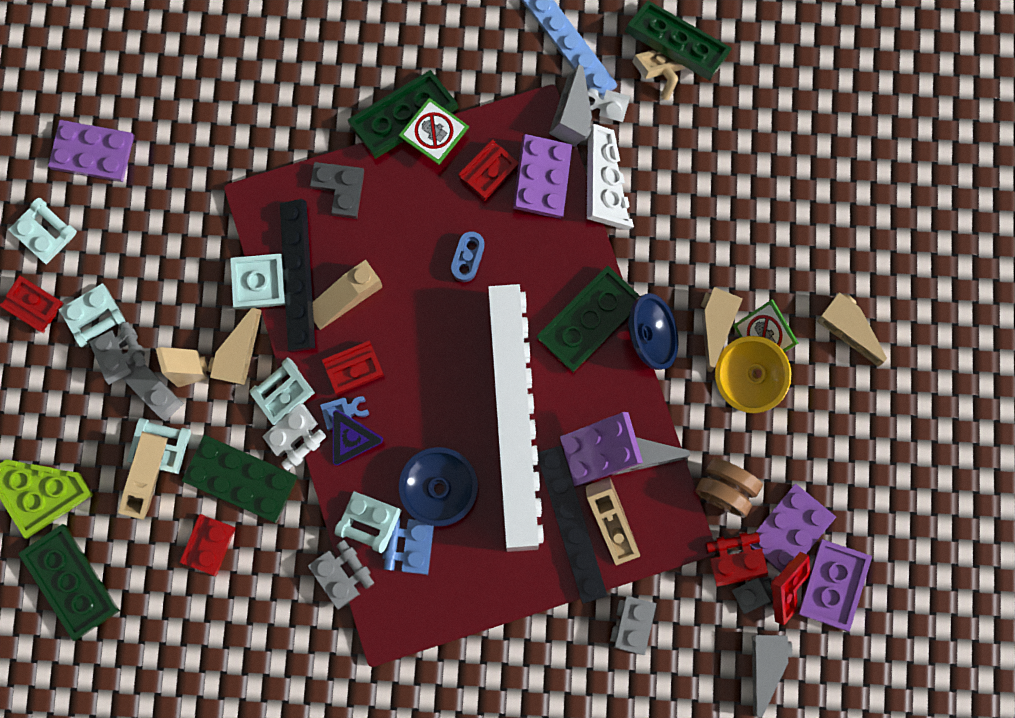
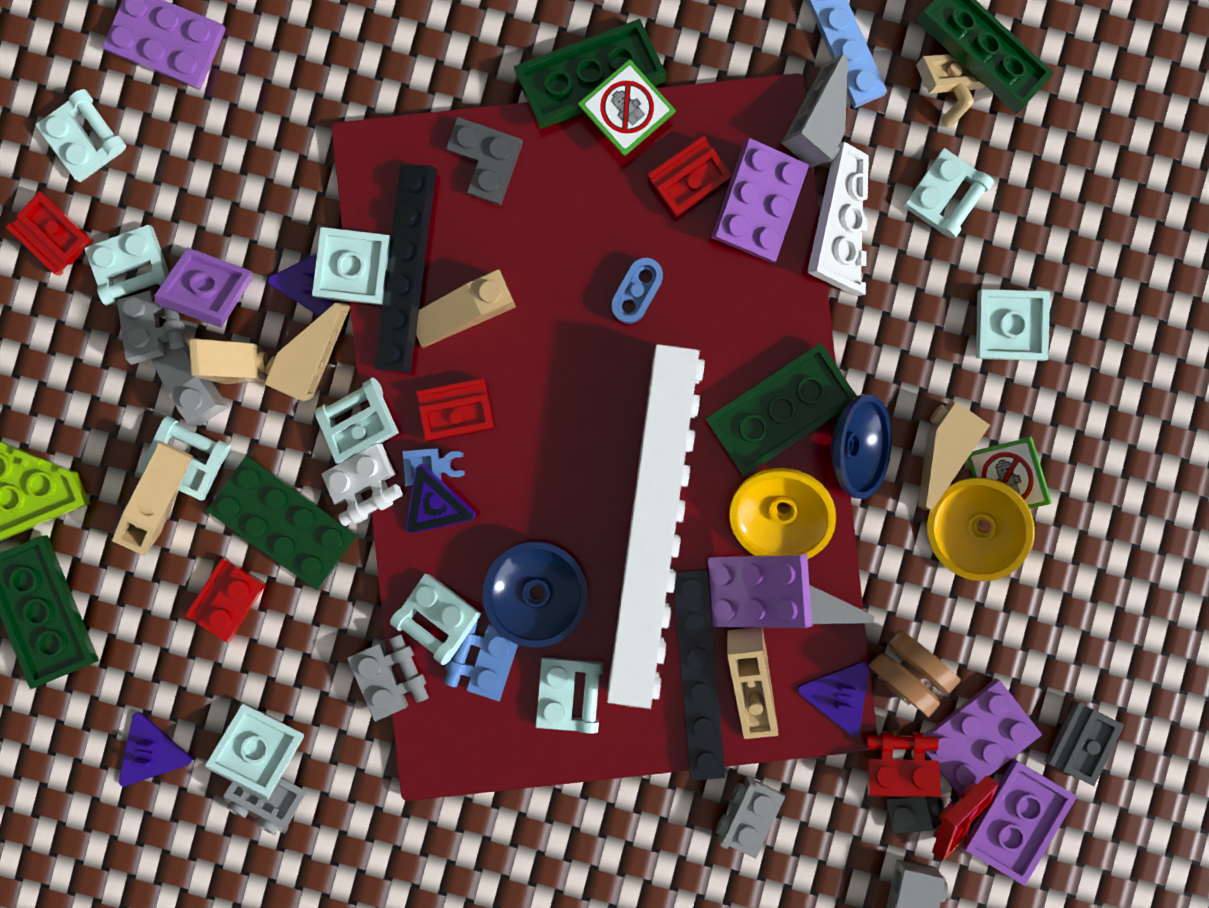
camera: 10 degrees right, 10 degrees up
white plate [588,89,630,122] -> none
tan slope [817,292,887,367] -> none
none -> dark purple piece [119,712,192,787]
none -> medium lavender plate [155,247,252,328]
none -> light aqua plate [205,703,304,799]
none -> light grey bracket [224,778,307,835]
none -> dark purple piece [268,253,334,316]
none -> light aqua plate [536,656,604,734]
none -> yellow dish [730,468,836,559]
none -> dark purple piece [798,661,869,737]
none -> light aqua plate [903,148,994,239]
none -> light aqua plate [976,289,1050,361]
none -> dark grey plate [1045,700,1124,786]

